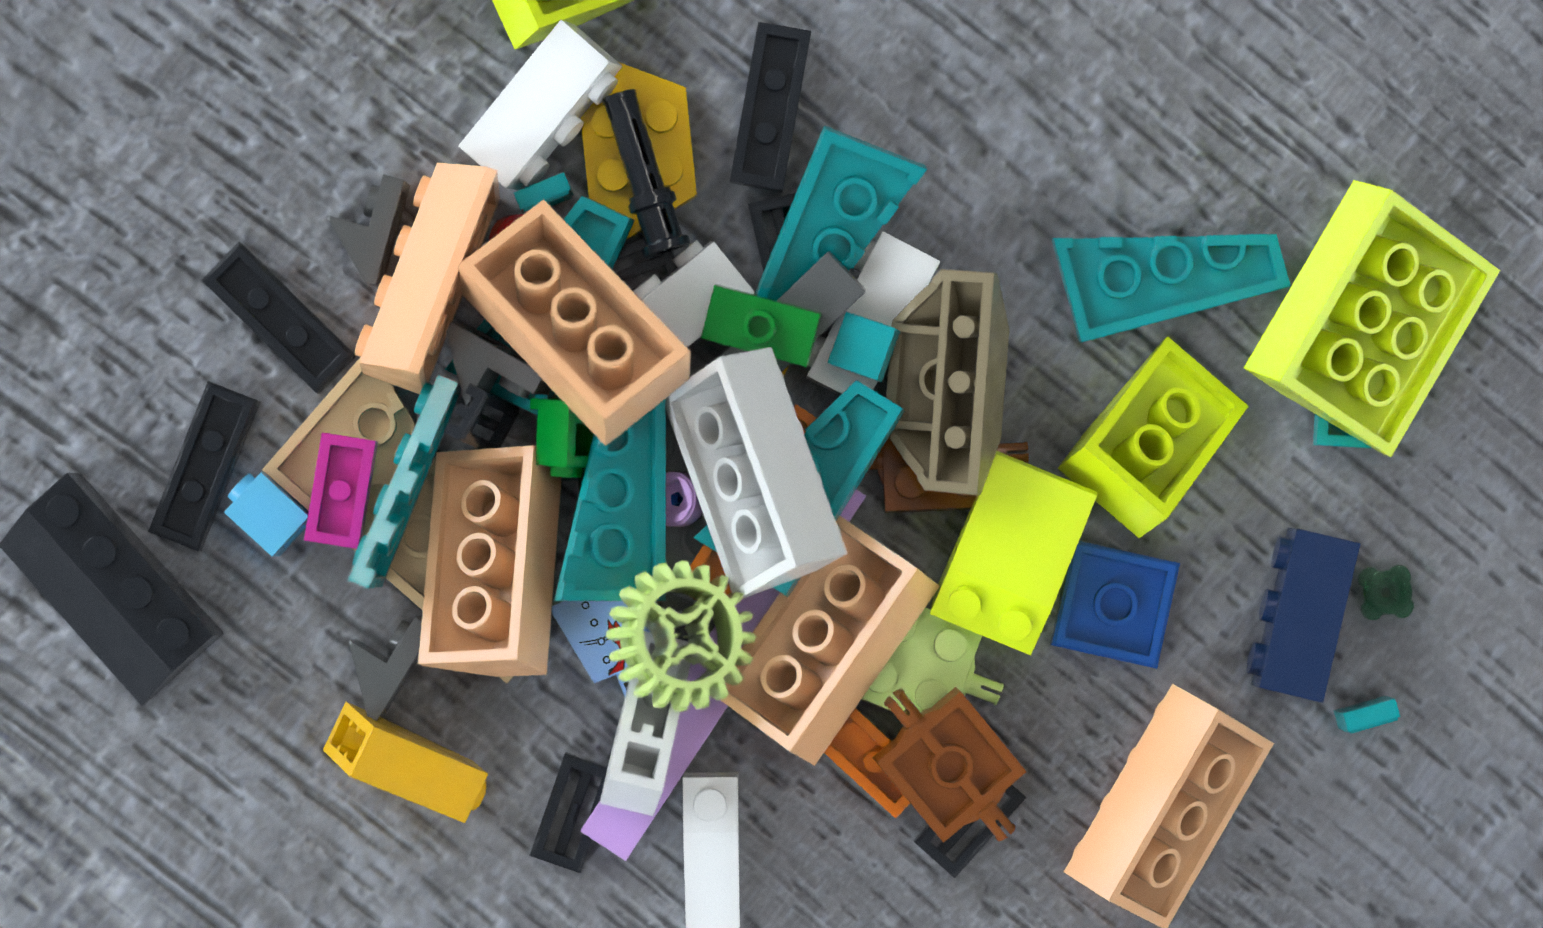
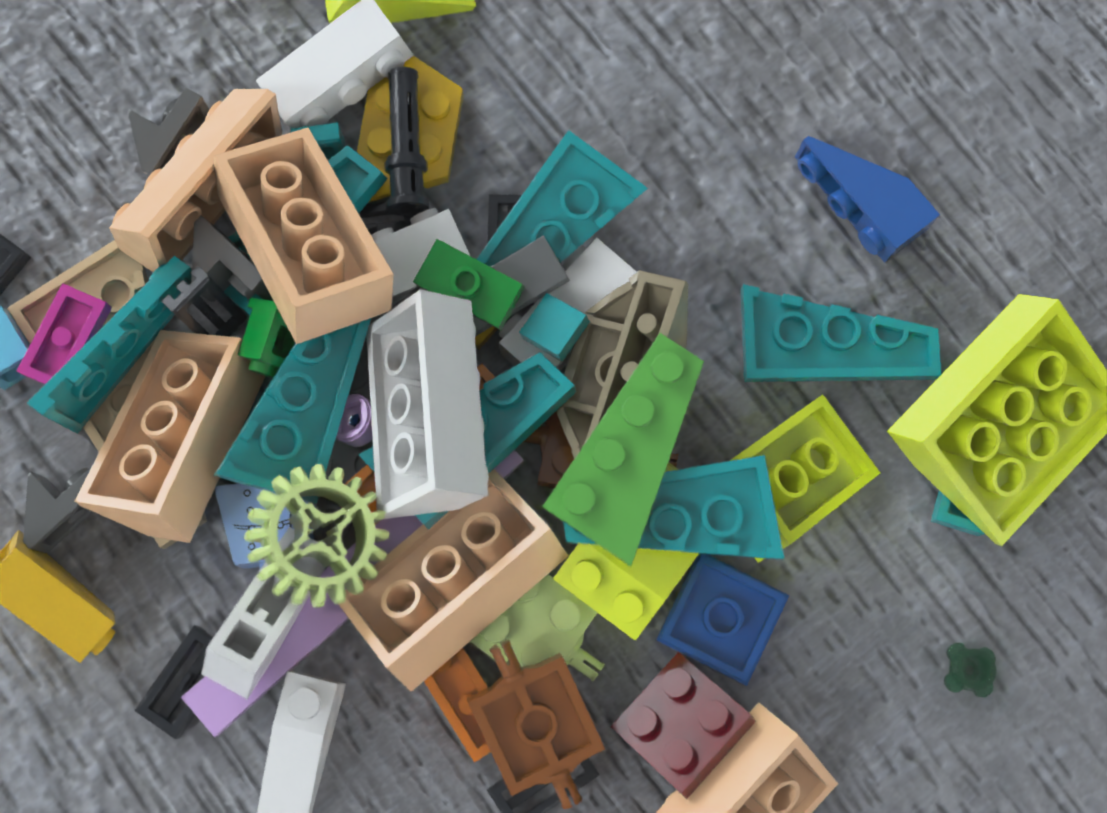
camera: 15 degrees right, 10 degrees down
black tile [202,242,356,394] -> none
black plate [730,22,811,193] -> none
dark blue brick [1246,528,1361,703] -> none
teal tile [1333,696,1401,734] -> none
none -> bright green wing [542,333,704,567]
none -> teal wing [563,455,784,560]
none -> plate [610,652,756,799]
none -> blue slope [795,136,940,263]

